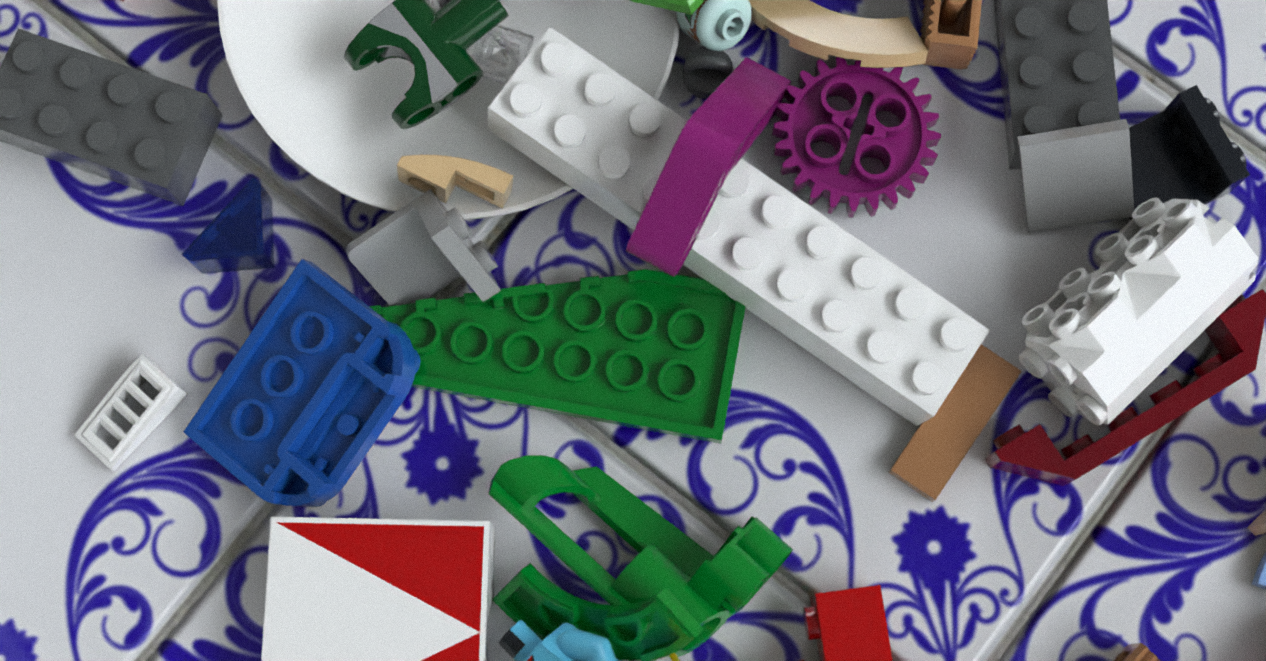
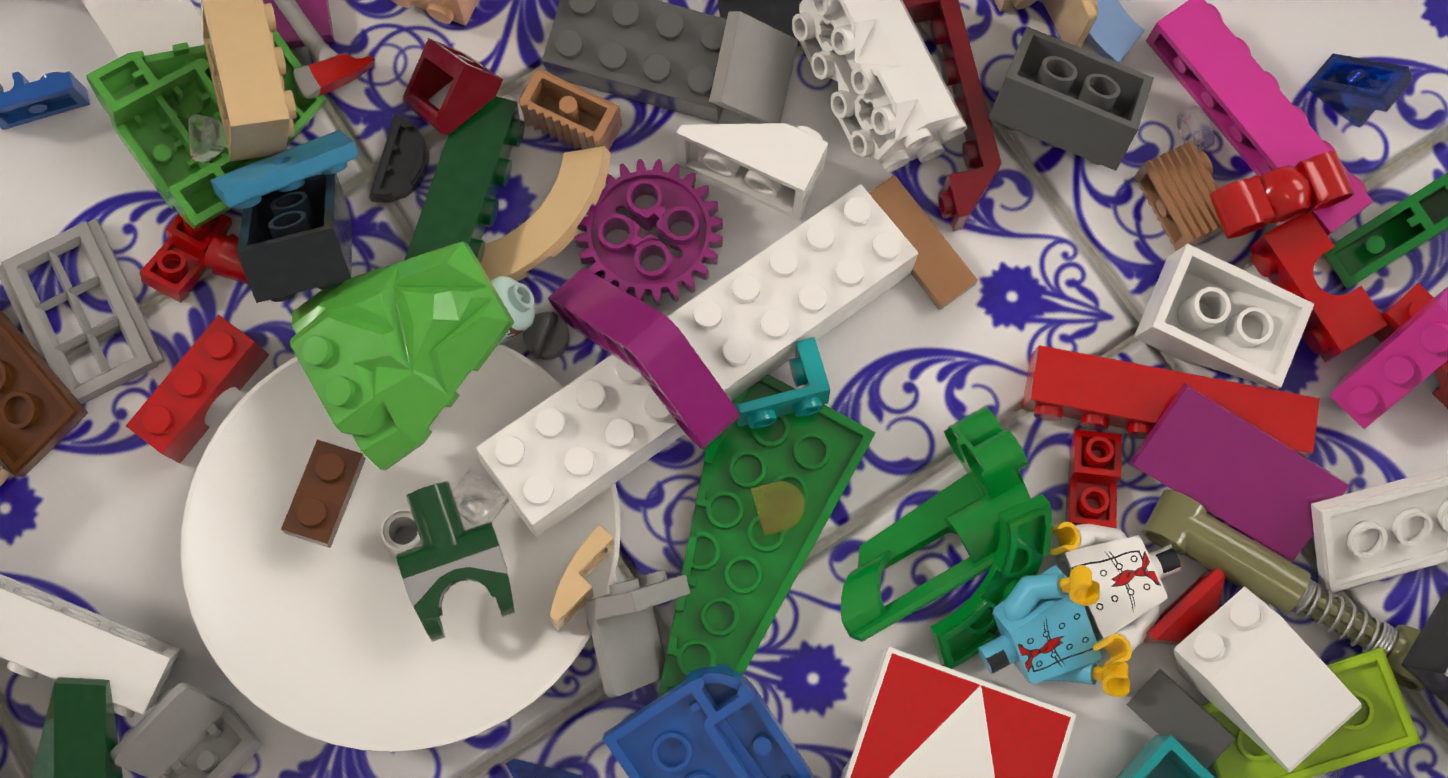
camera: 75 degrees left, 0 degrees up
none -> white slope [676,123,828,221]
none -> teal bracket [735,337,830,429]
none -> clear yellow tile [751,481,805,537]
none -> dark grey brick [988,27,1154,171]

